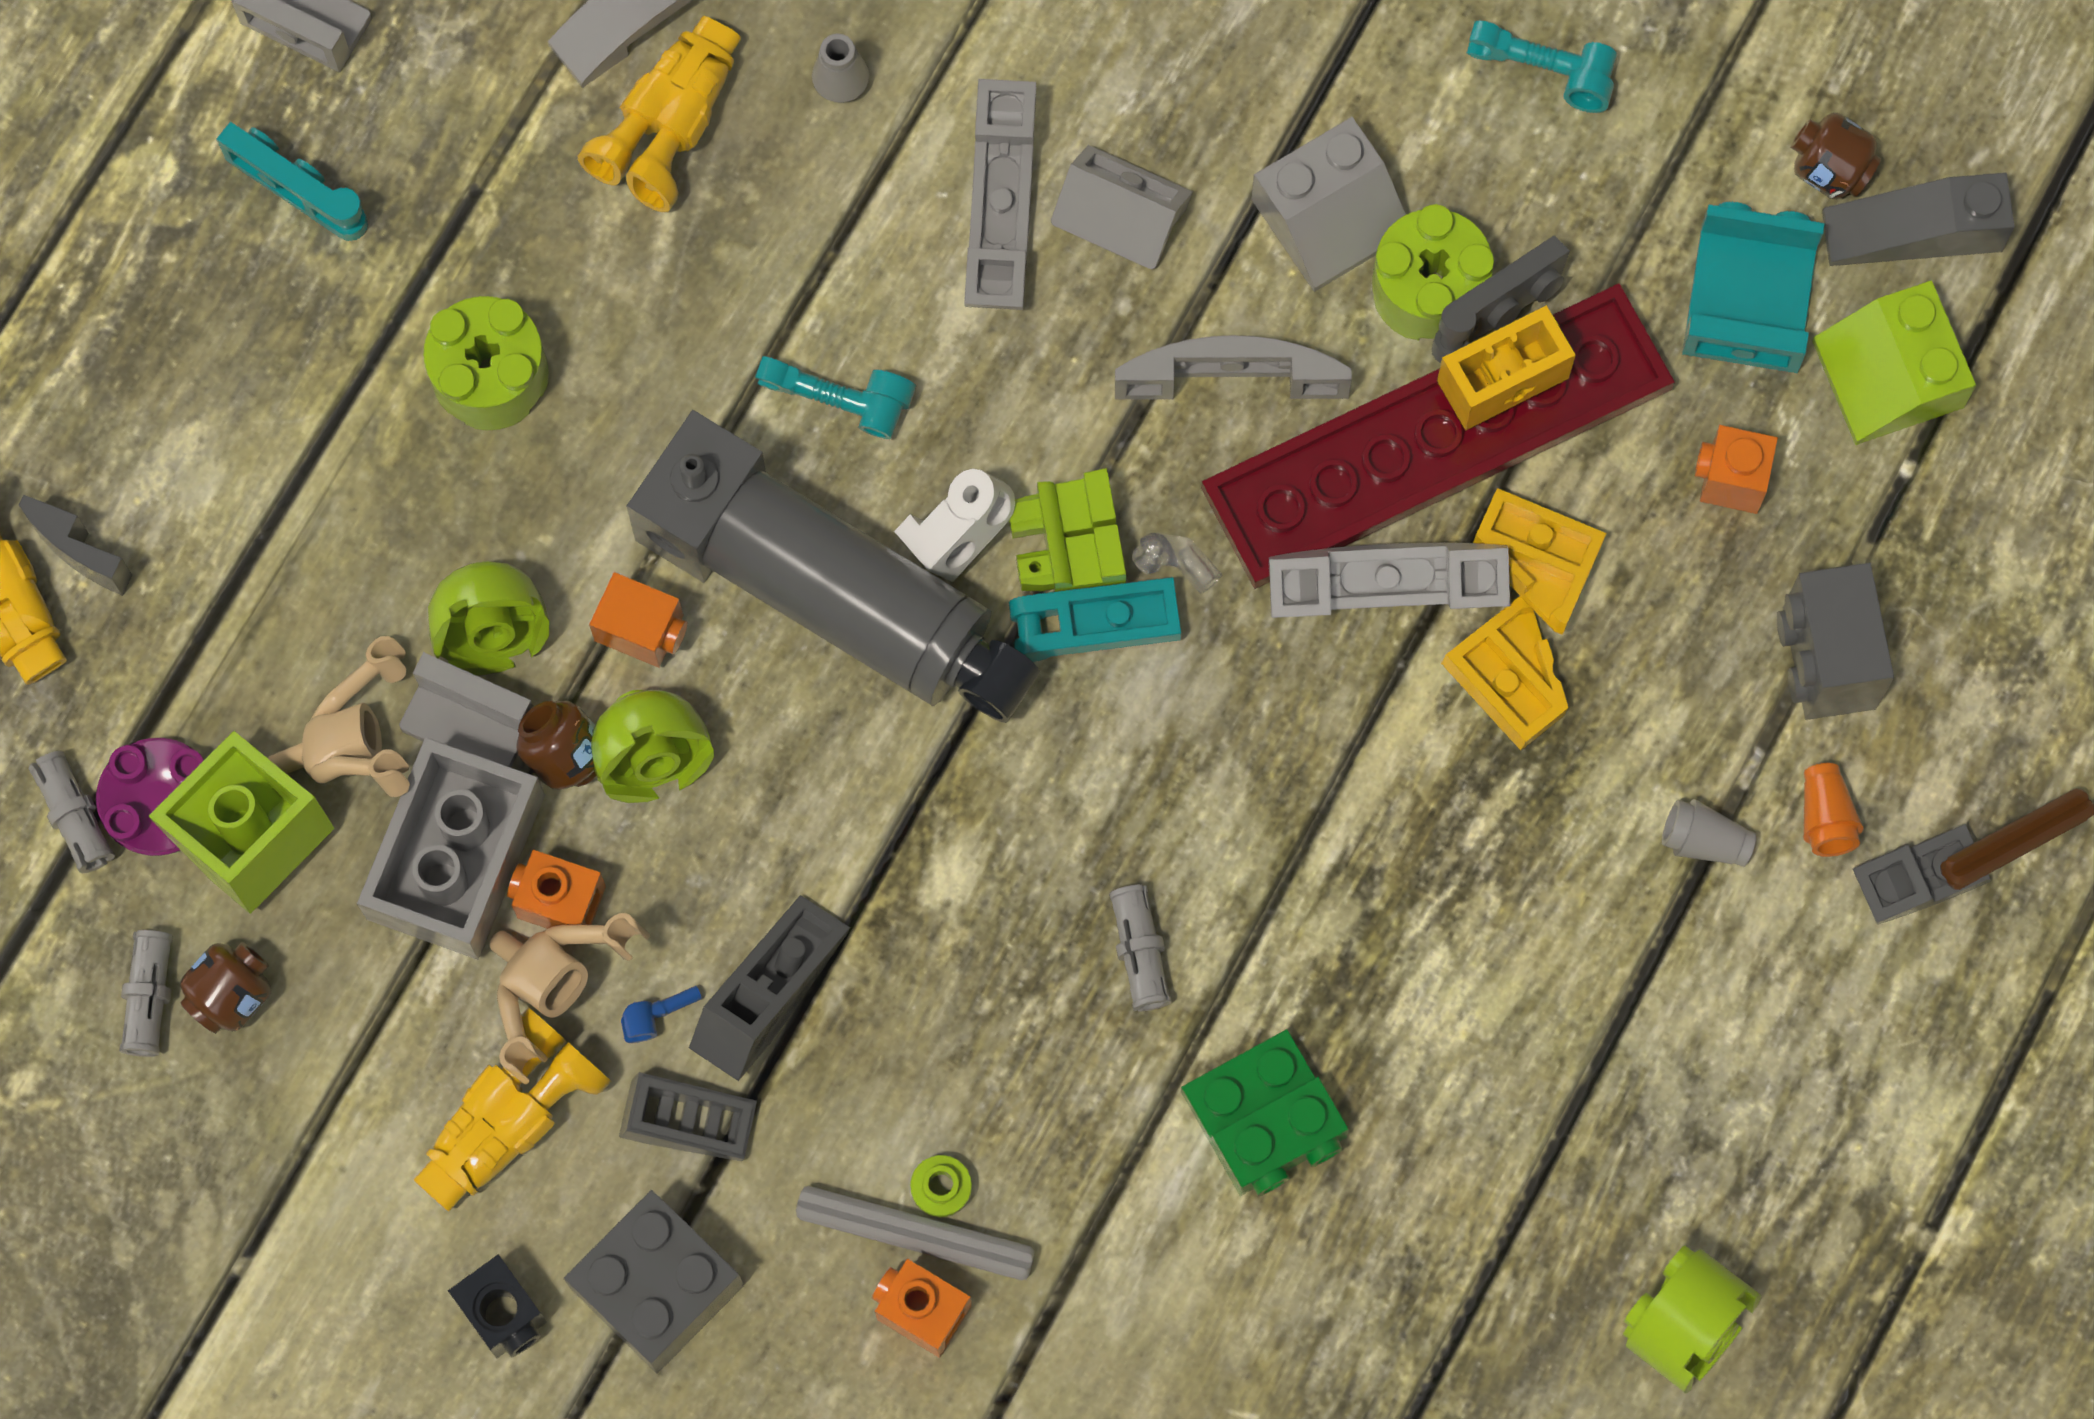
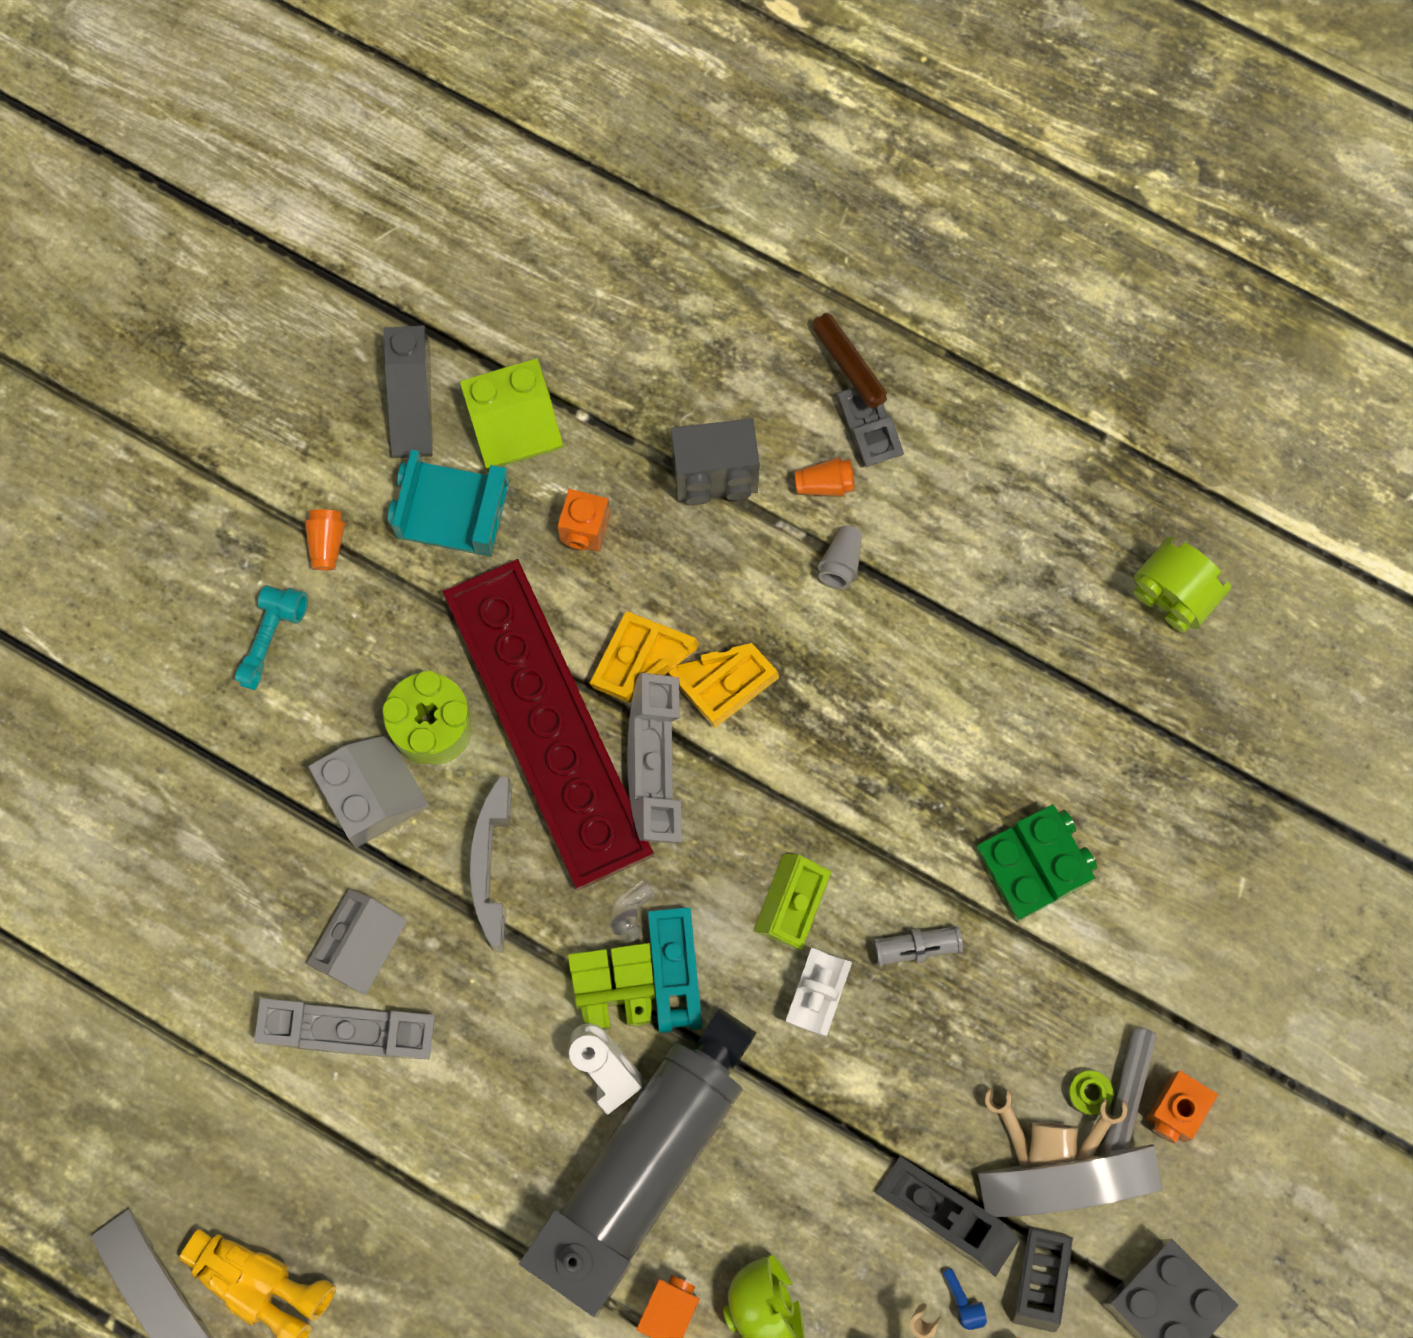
camera: 90 degrees left, 0 degrees up
teal brick [755,356,917,440] -> none
light grey cone [812,34,869,103] -> none
dark grey plate [1431,236,1570,363] -> none
yellow brick [1437,305,1576,430] -> none
reddish brown head [1790,112,1881,200] -> none
none -> orange cone [304,509,346,571]
none -> lime slope [754,854,832,950]
none -> white hips [785,948,852,1037]
none -> light grey slope [978,1144,1162,1217]
none -> tan piece [985,1087,1128,1168]

